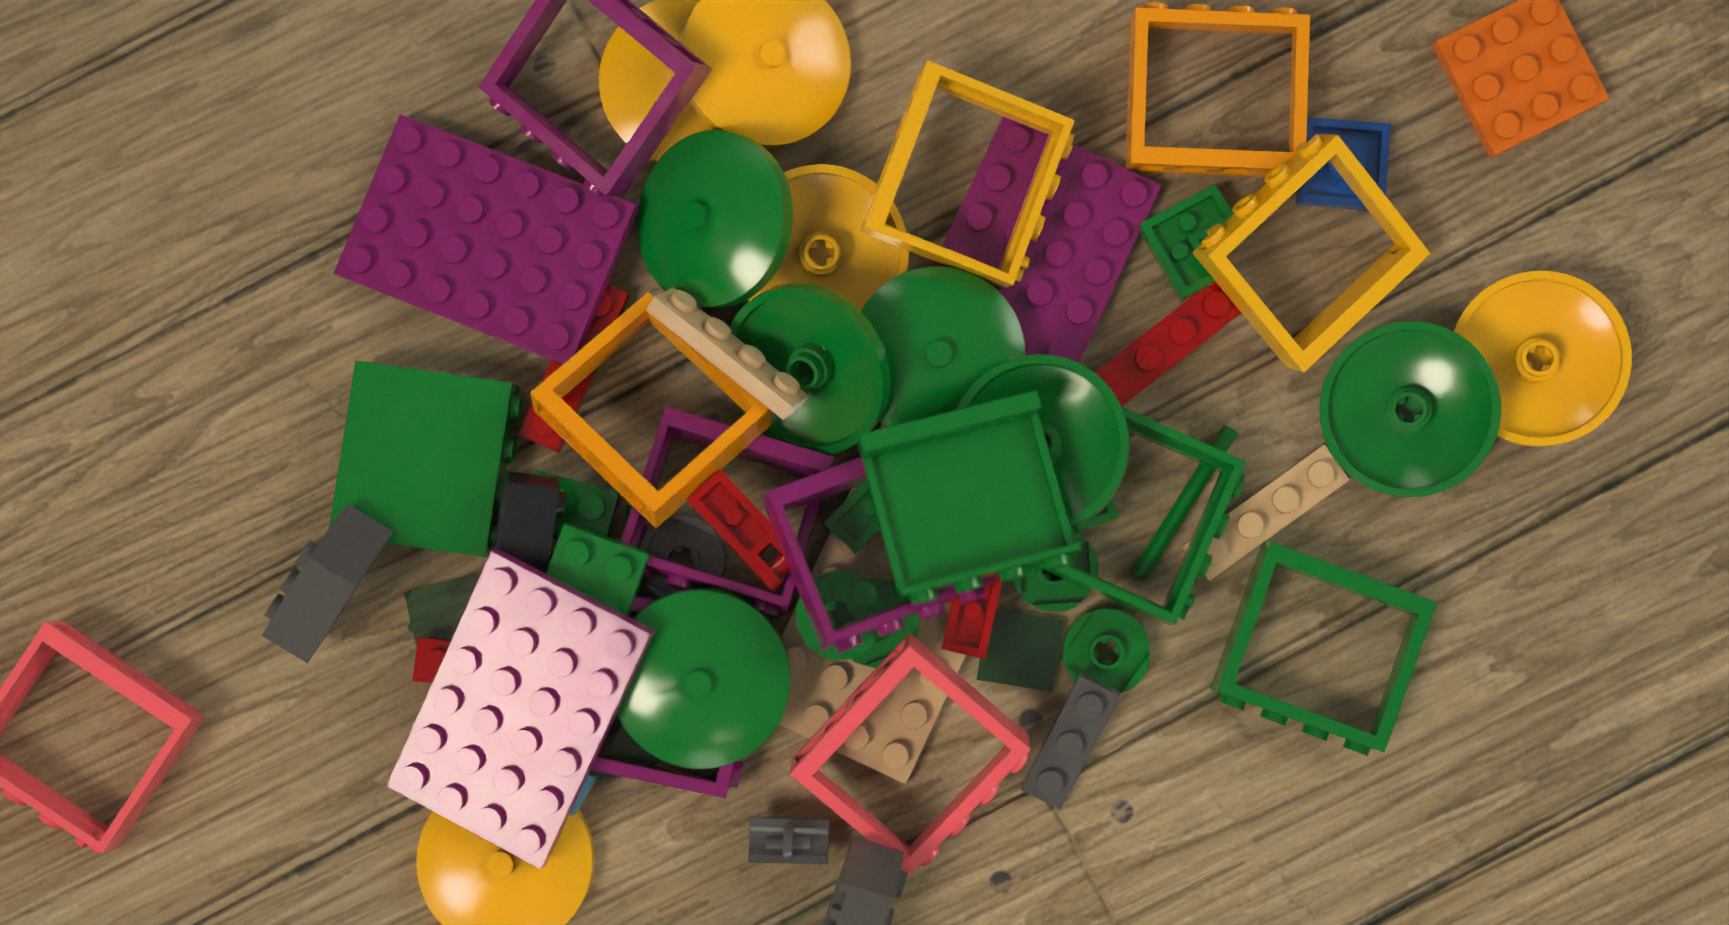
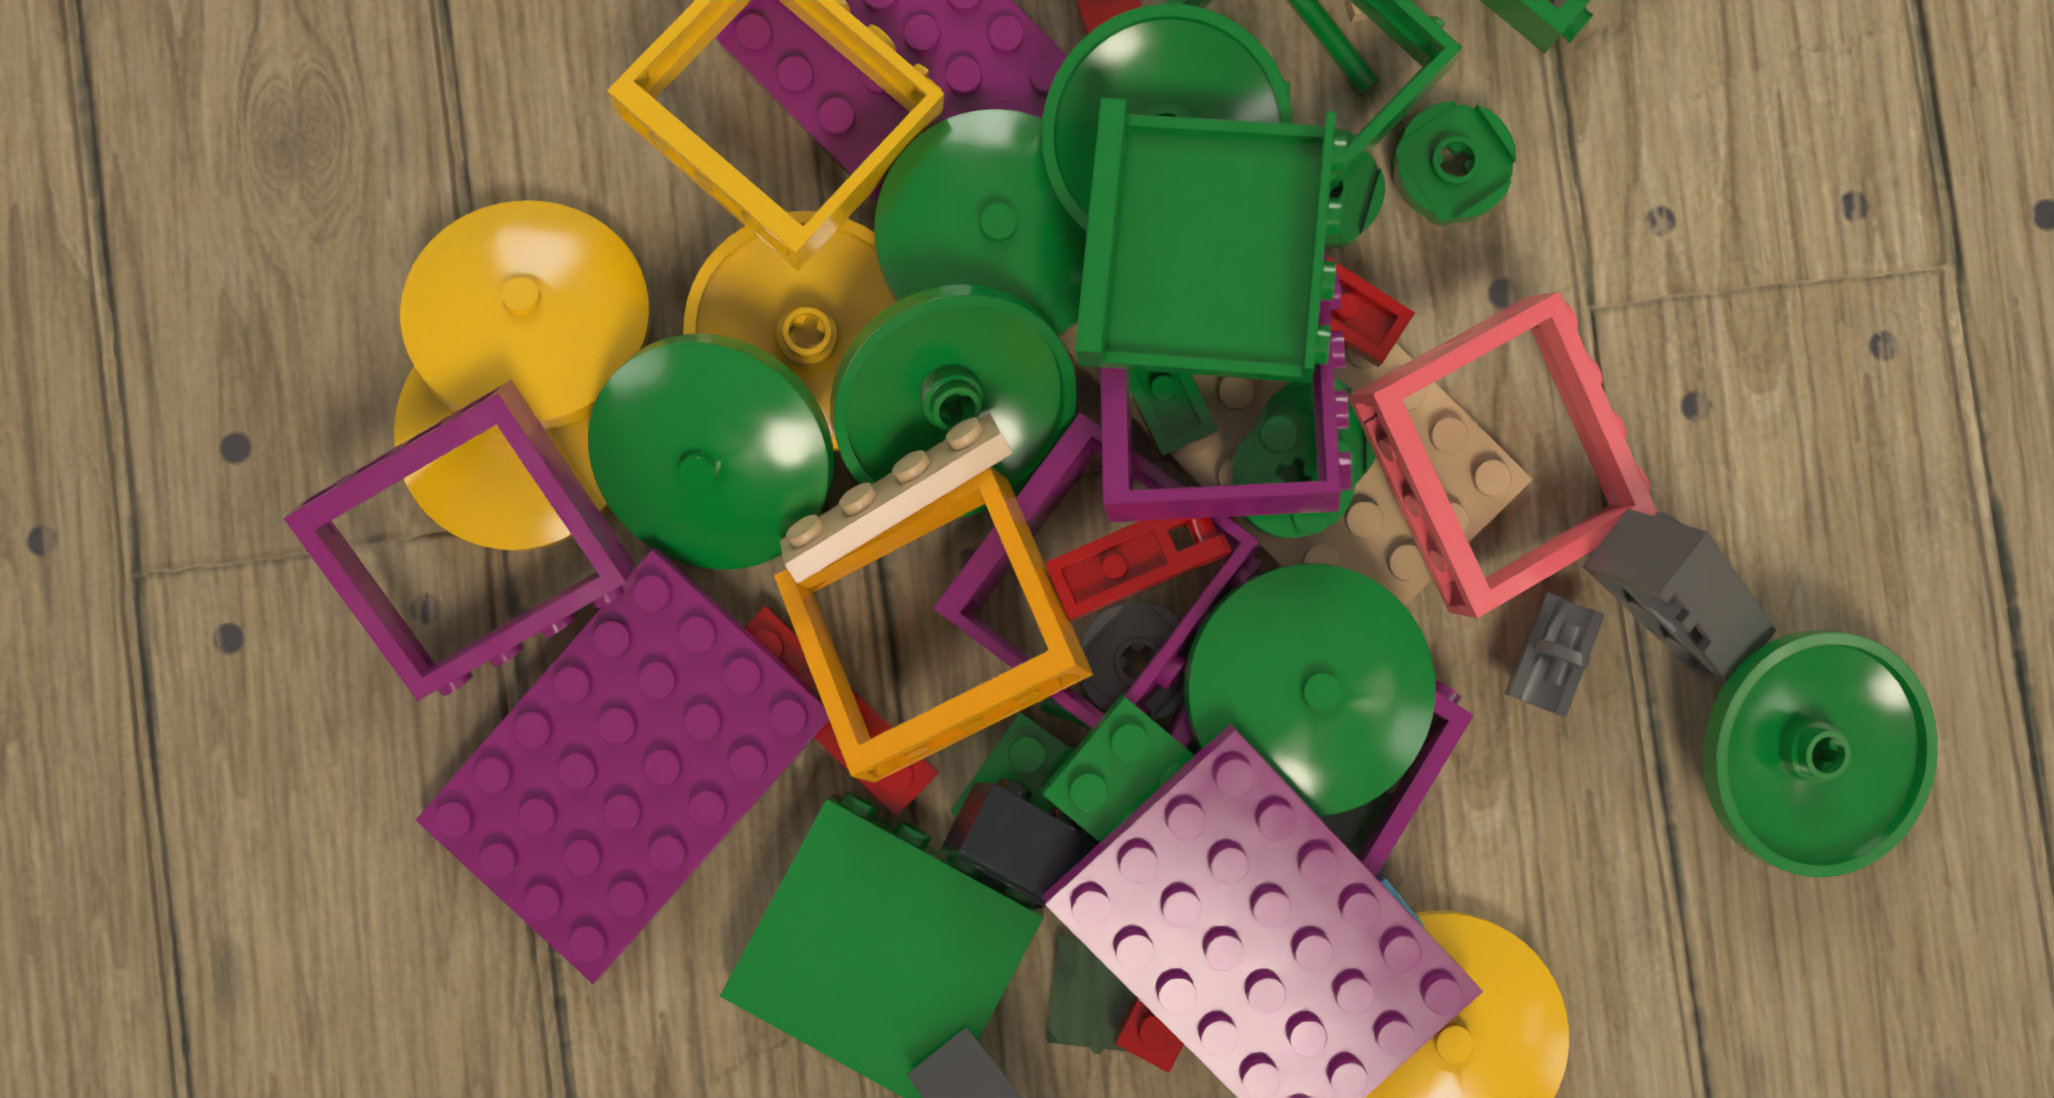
camera: 65 degrees left, 0 degrees up
clear green piece [976,610,1063,692] -> none
dark grey plate [1021,672,1120,809] -> none

